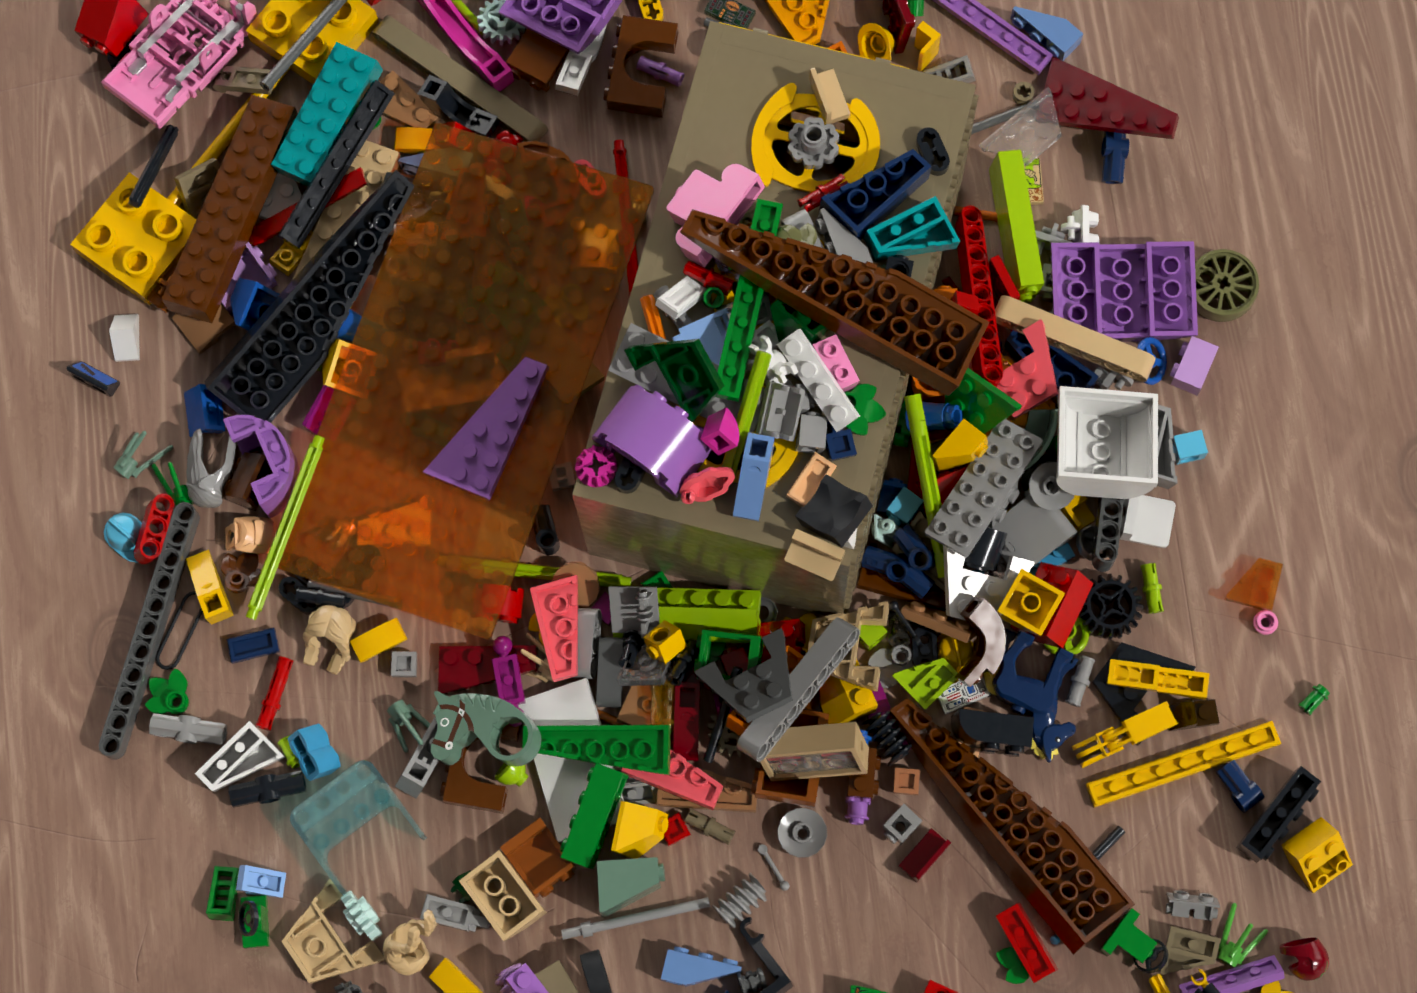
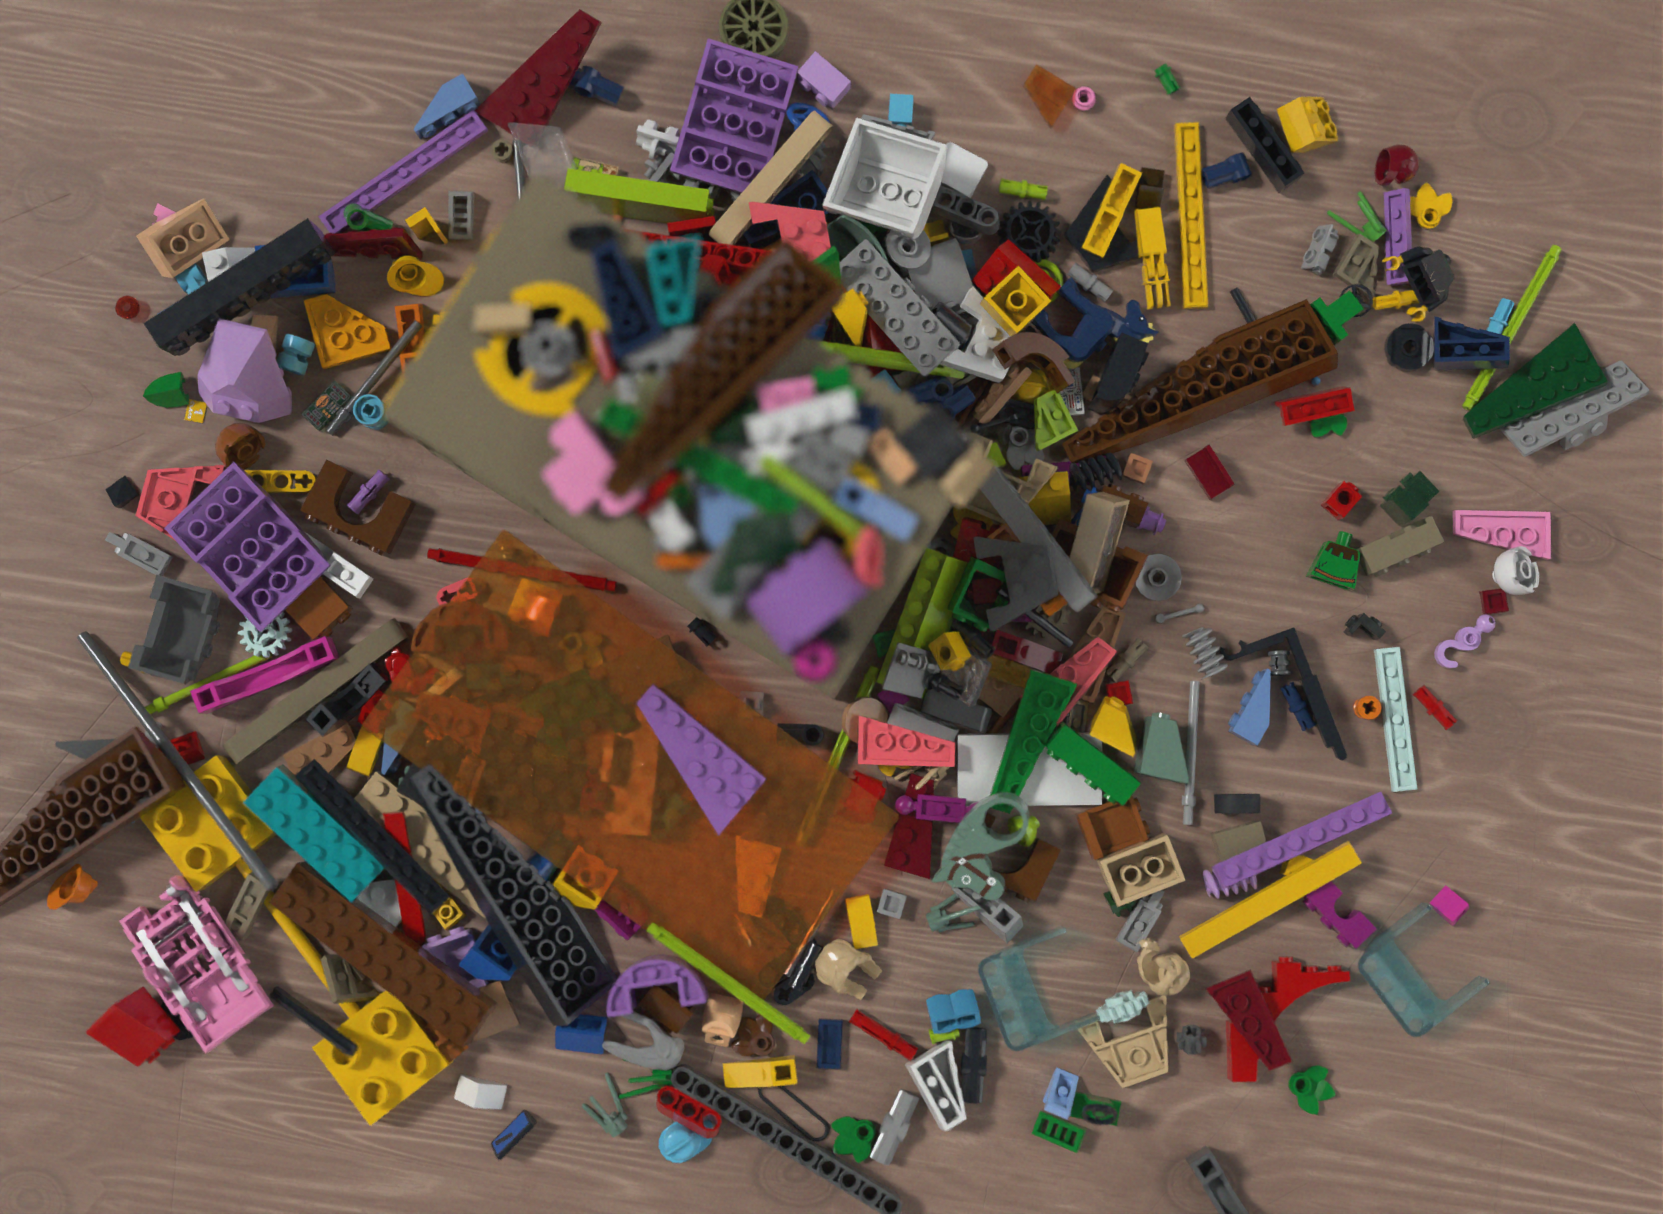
camera: 80 degrees left, 10 degrees up
dark pink brick [701,407,739,455] -> none
light grey brick [883,804,922,844] -> none

